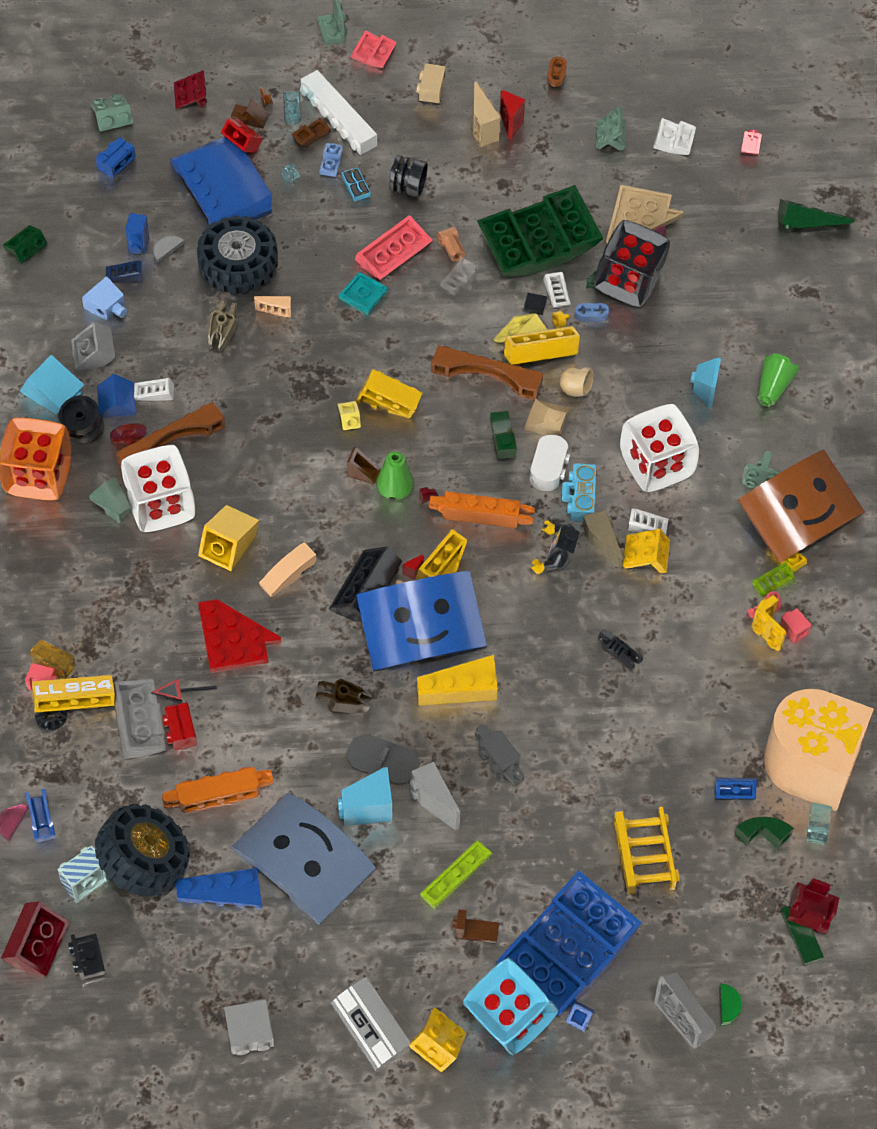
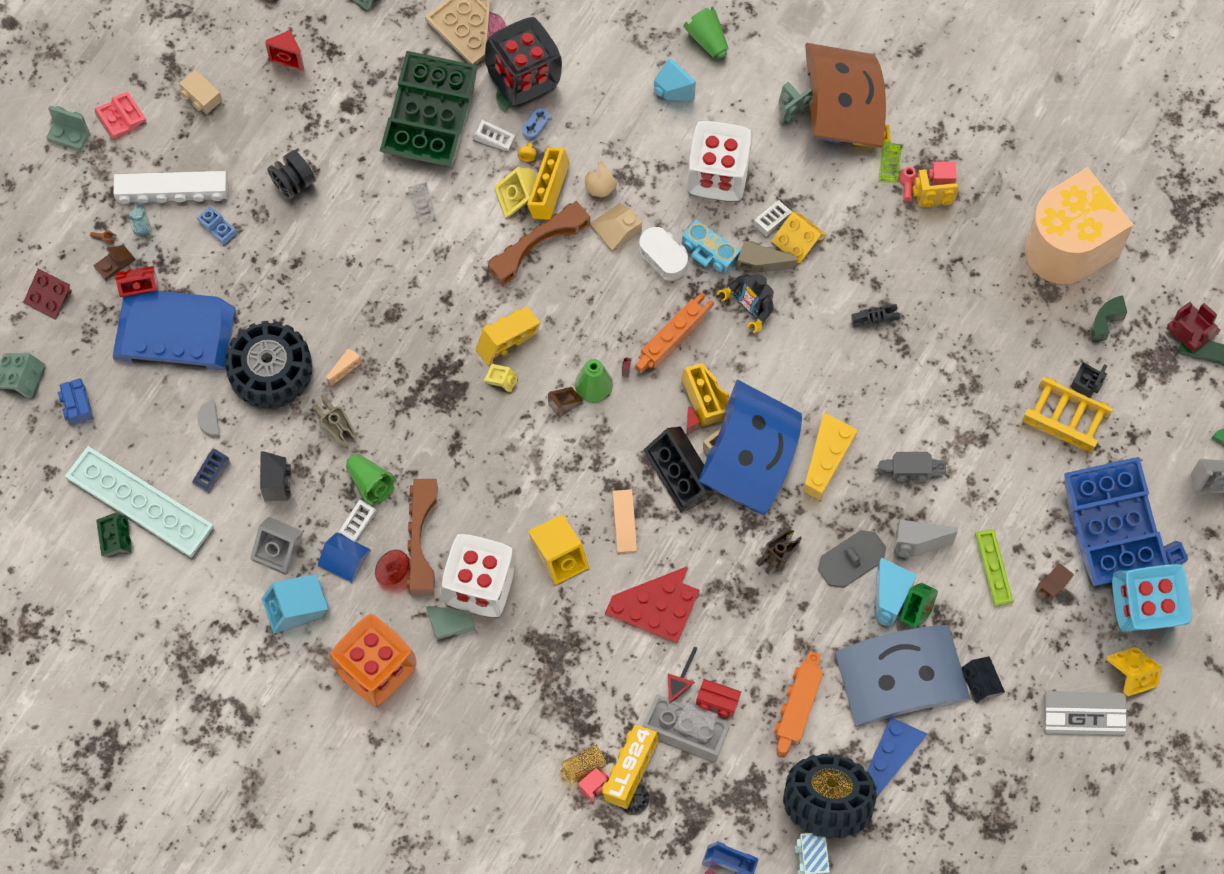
camera: 55 degrees left, 10 degrees up
black wheel [58,395,104,444] -> none
light blue torso [82,277,127,320] -> none
blue brick [125,213,150,254] -> none
light grey brick [224,999,274,1055] -> none
clear light blue plant [281,163,300,184] -> none
reddish brown slope [291,117,332,147] -> none
teal tile [339,271,389,315] -> none
tile [342,167,371,202] -> none
coral slope [355,215,433,280] -> none
nougat piece [437,227,466,262] -> none
tan slope [473,82,501,147] -> none
dark green slope [490,411,517,459] -> none
black piece [523,293,547,315] -> none
blue brick [714,777,757,799] -> none
clear light blue slope [806,803,832,845] -> none
none -> light aqua plate [65,446,214,558]
none -> black slope [260,451,291,501]
none -> bright green cone [346,454,397,506]
none -> green torso [899,583,938,628]
none -> black bracket [962,656,1005,703]
none -> black bracket [1070,362,1107,398]

